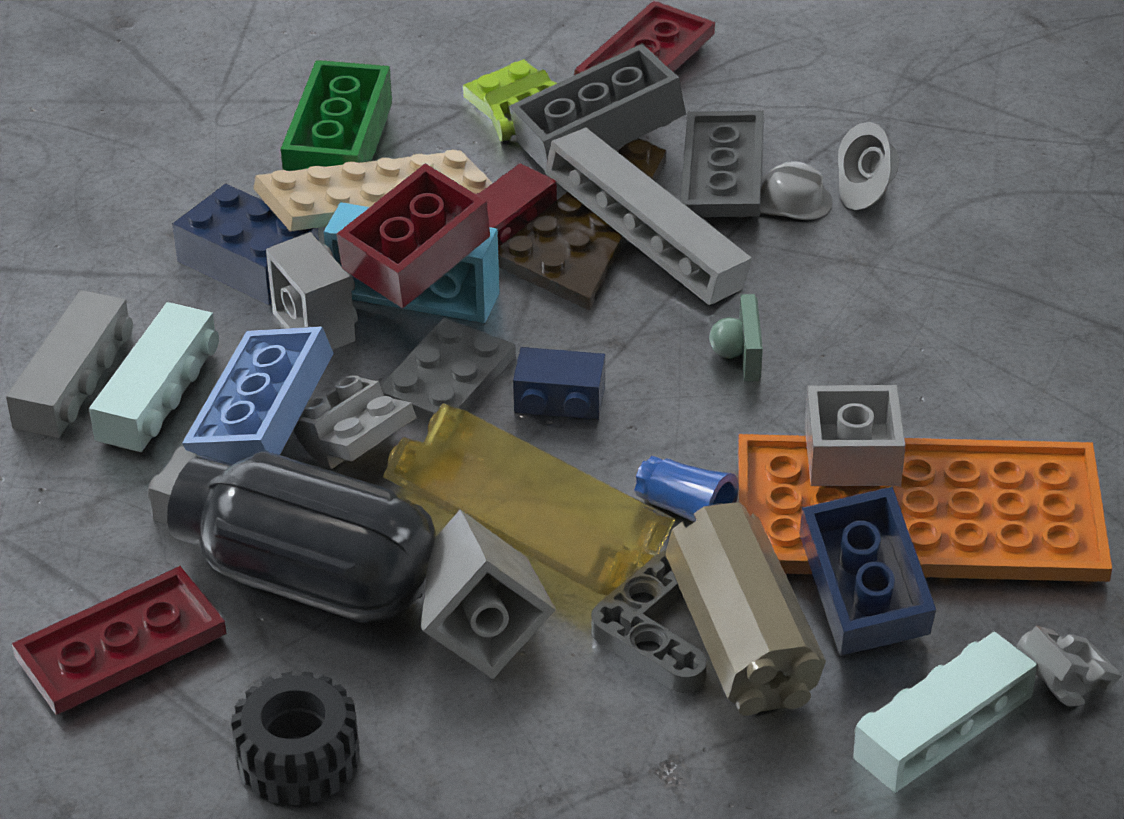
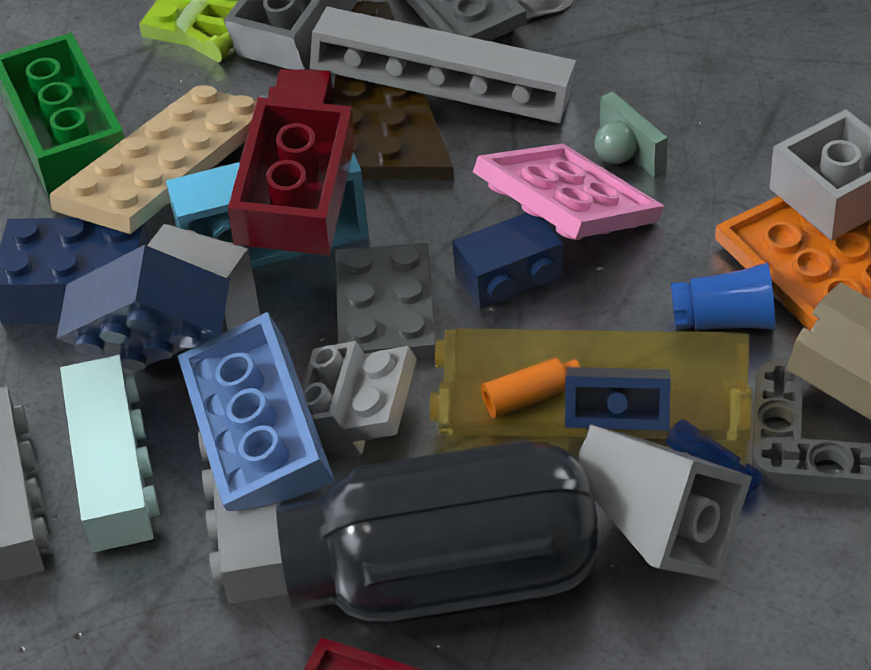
camera: 30 degrees left, 5 degrees up
none -> dark blue brick [57,245,230,370]
none -> bright pink plate [473,144,664,240]
none -> orange cylinder [481,358,580,418]
none -> dark blue brick [565,367,671,430]
none -> clear blue axle [666,419,763,498]

